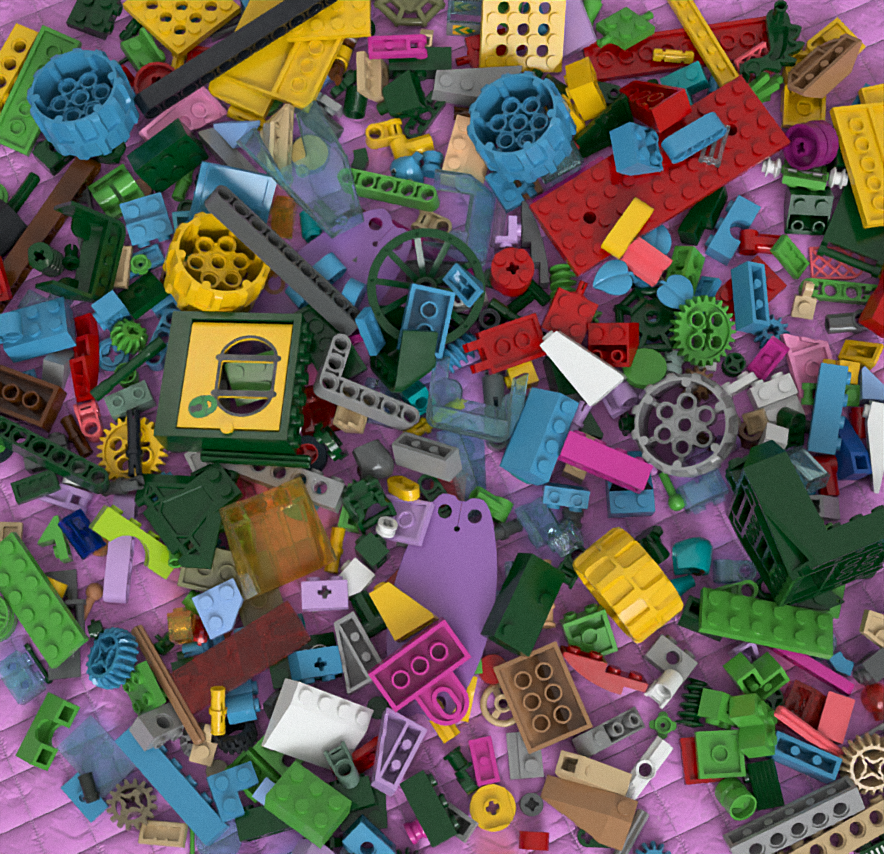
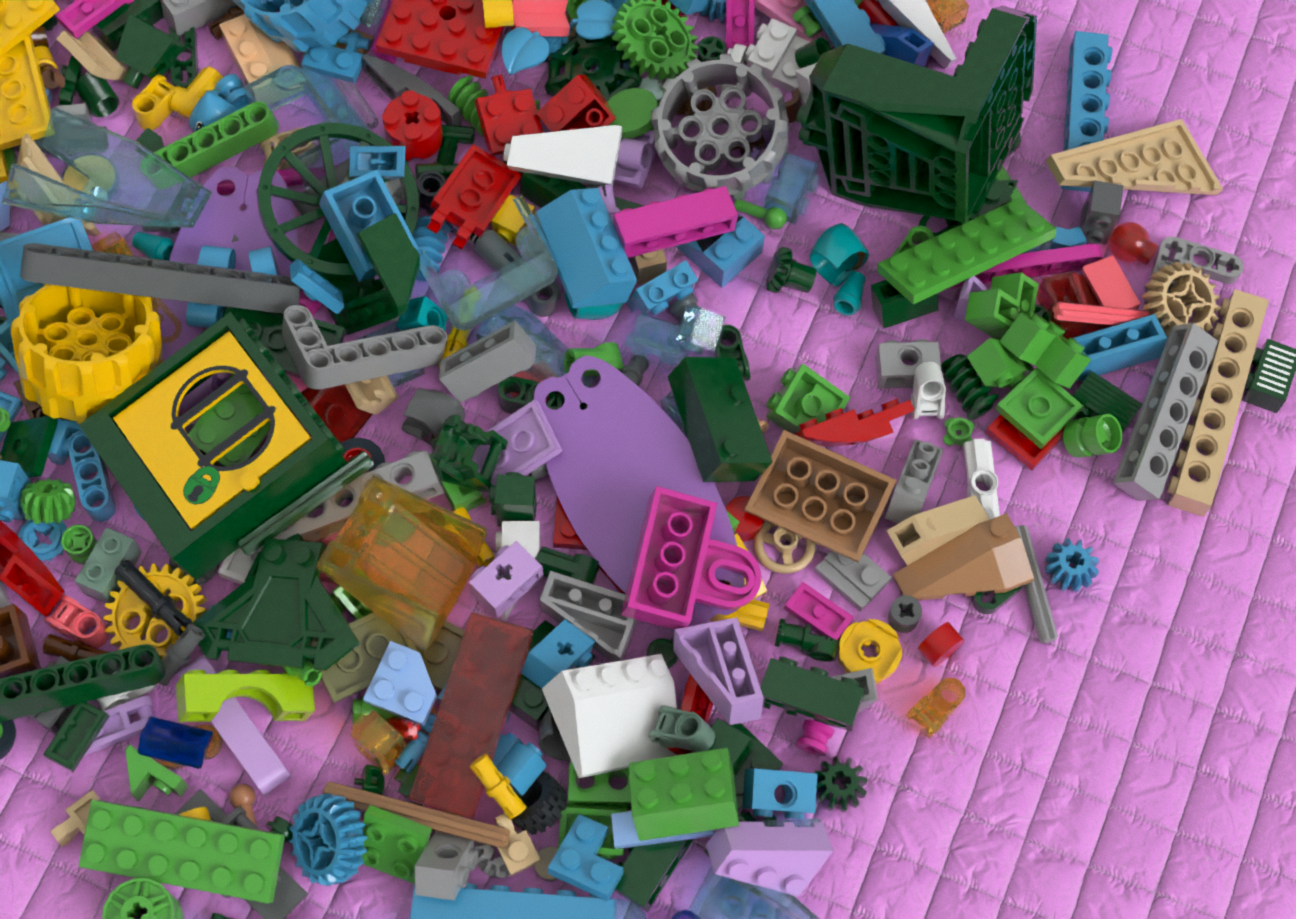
camera: 40 degrees left, 10 degrees down
dark green piece [89,336,167,402] -> none
dark green plate [313,420,349,461] -> none
yellow slope [369,582,439,643] -> none
white bush [375,516,398,538] -> none
yellow beam [387,475,420,501] -> none
lavender bracket [494,216,521,255] -> none
yellow wheel [572,527,684,643] -> none
dark green plate [618,412,635,436] -> none
clear light blue piece [713,559,757,584] -> none
tan tile [742,408,769,436] -> none

